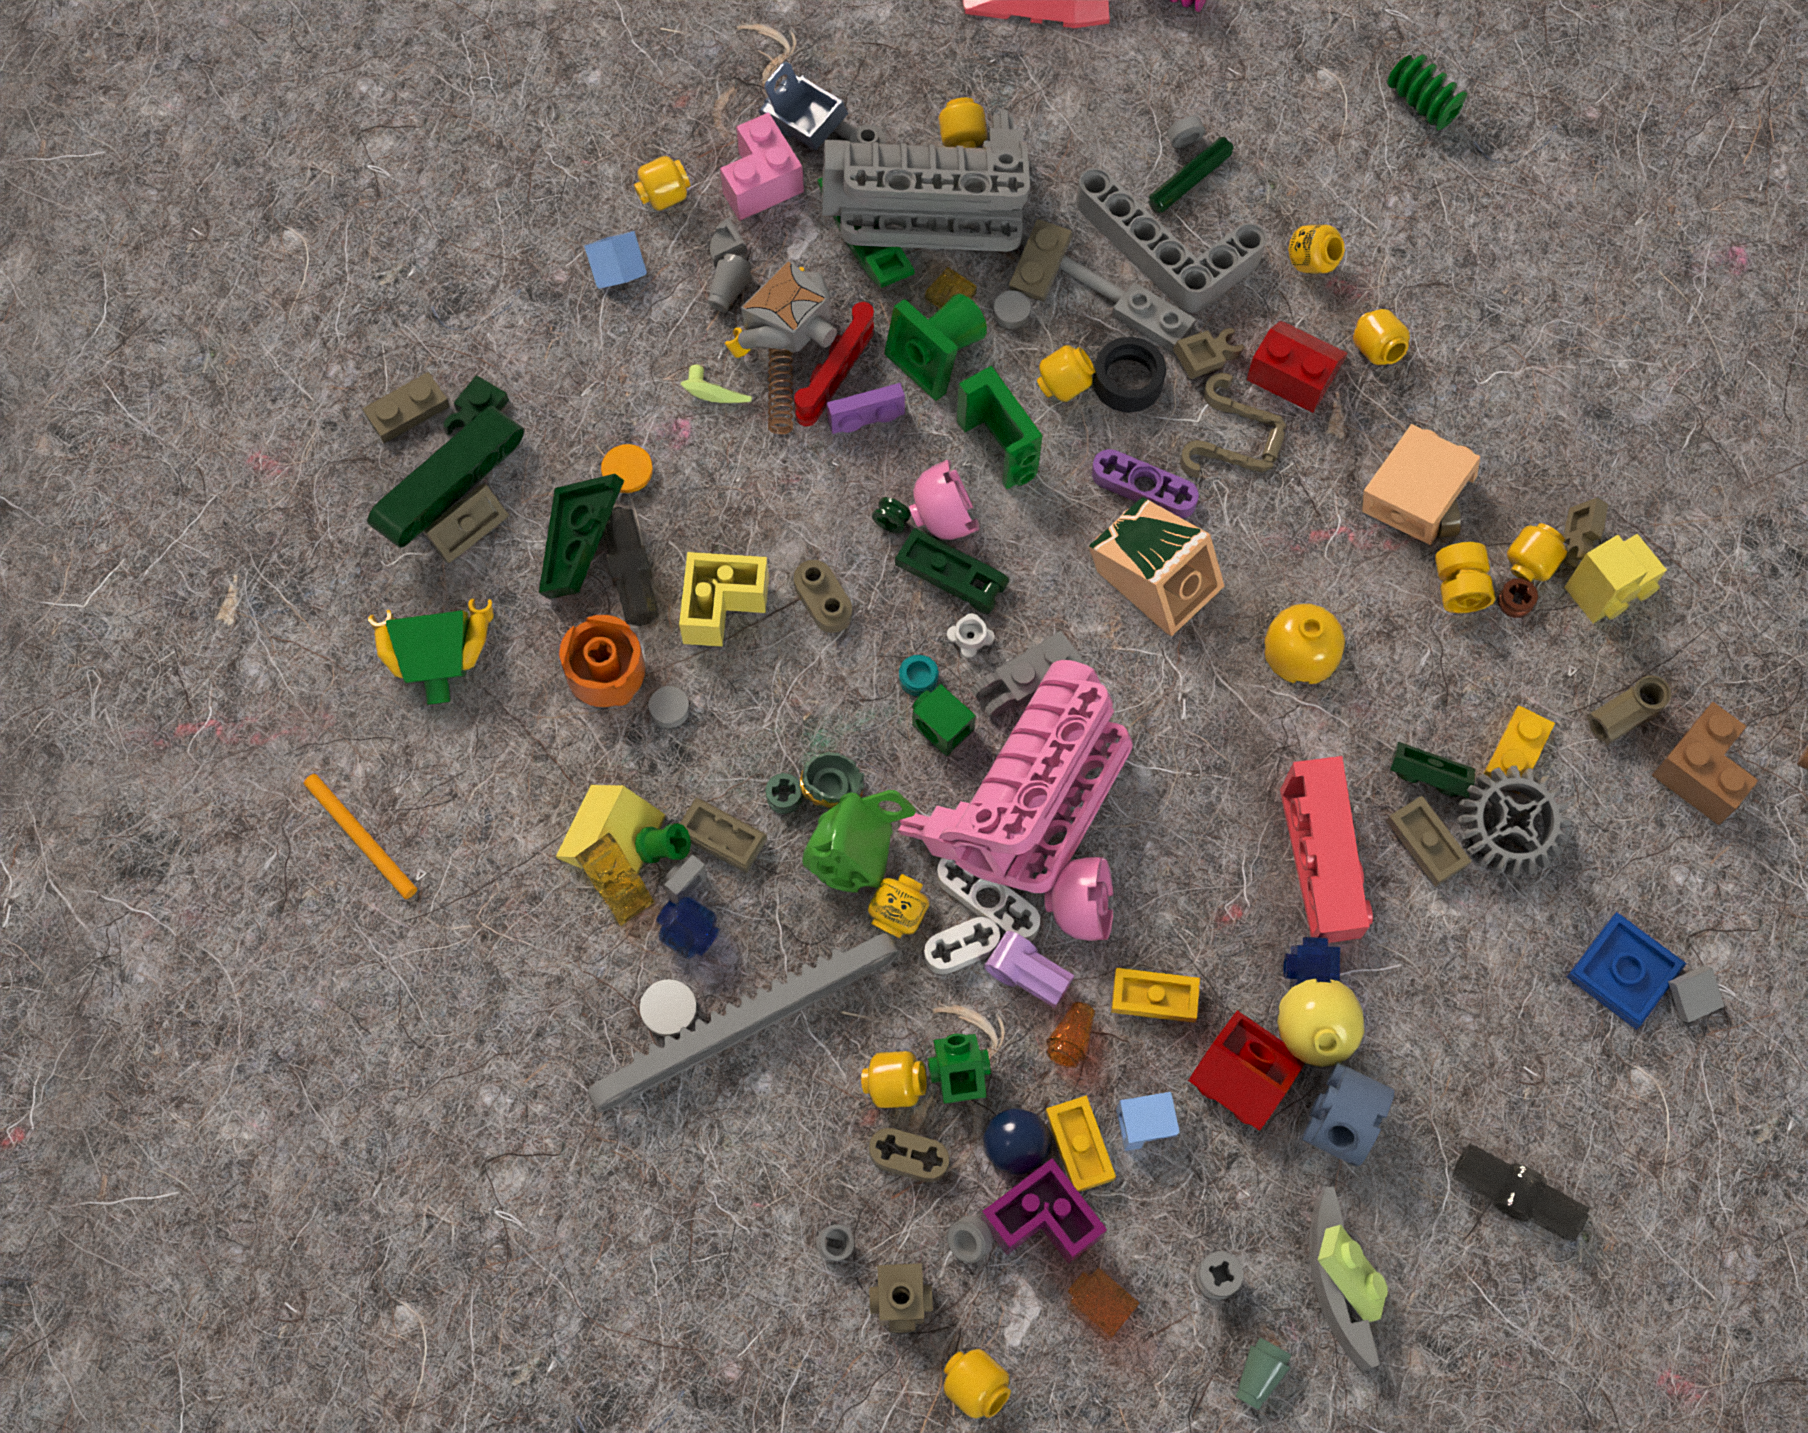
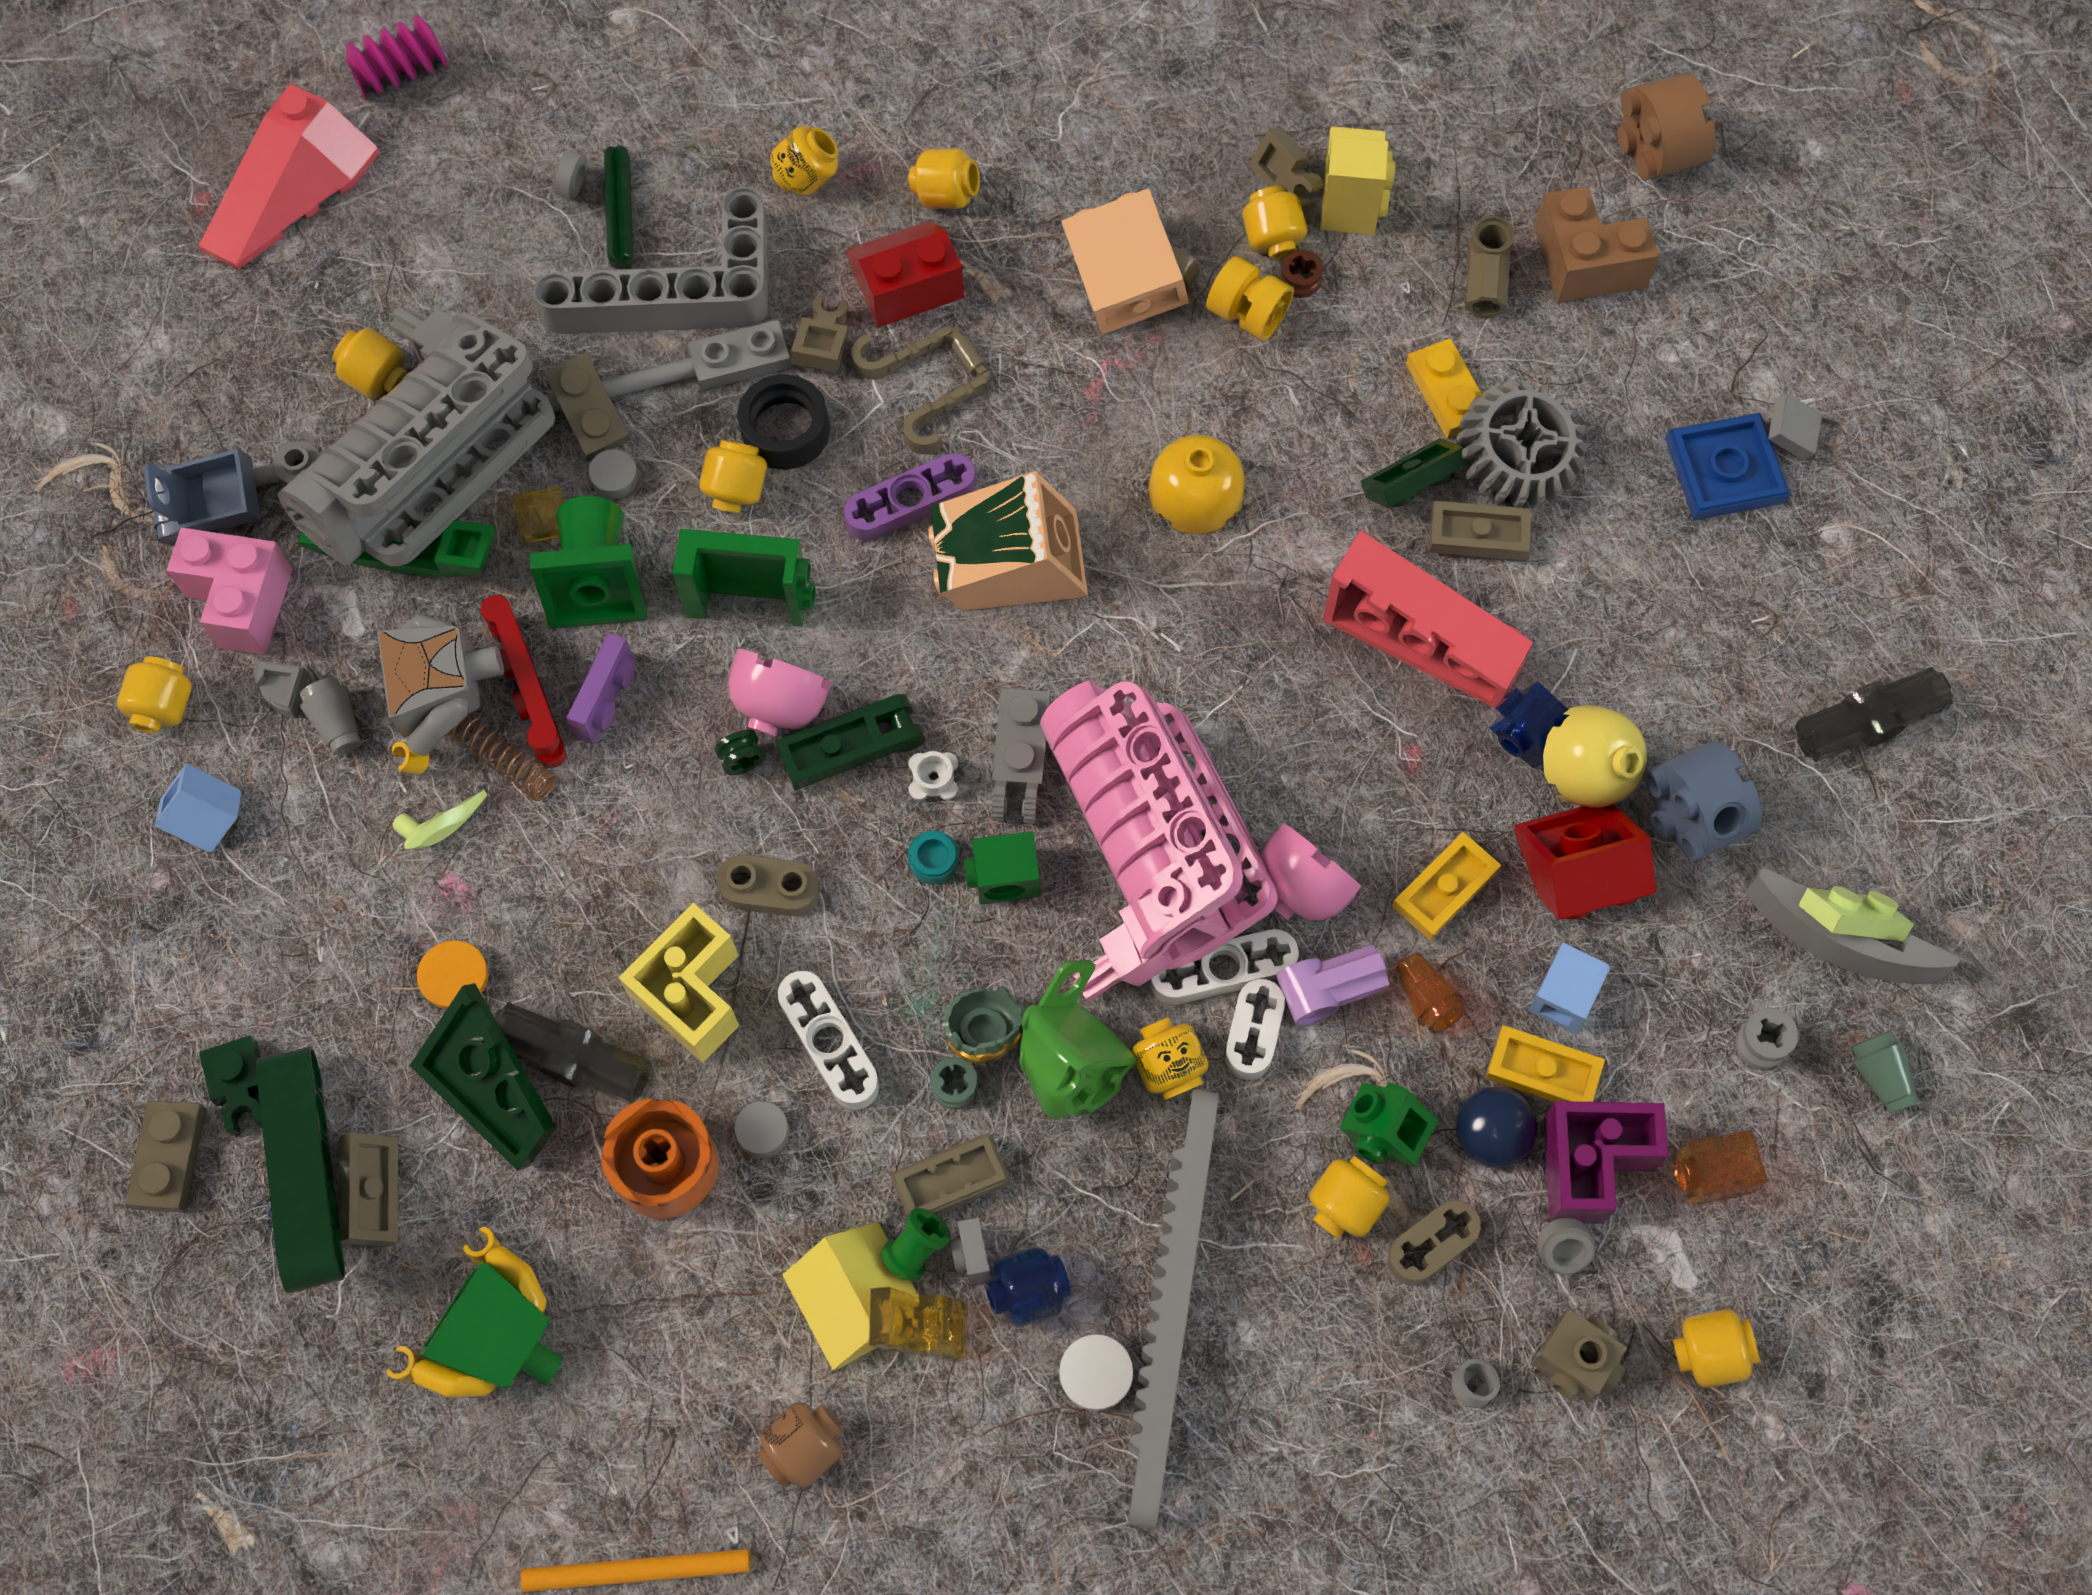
camera: 50 degrees left, 0 degrees up
none -> medium nougat head [758,1402,843,1487]
none -> white beam [778,971,879,1110]

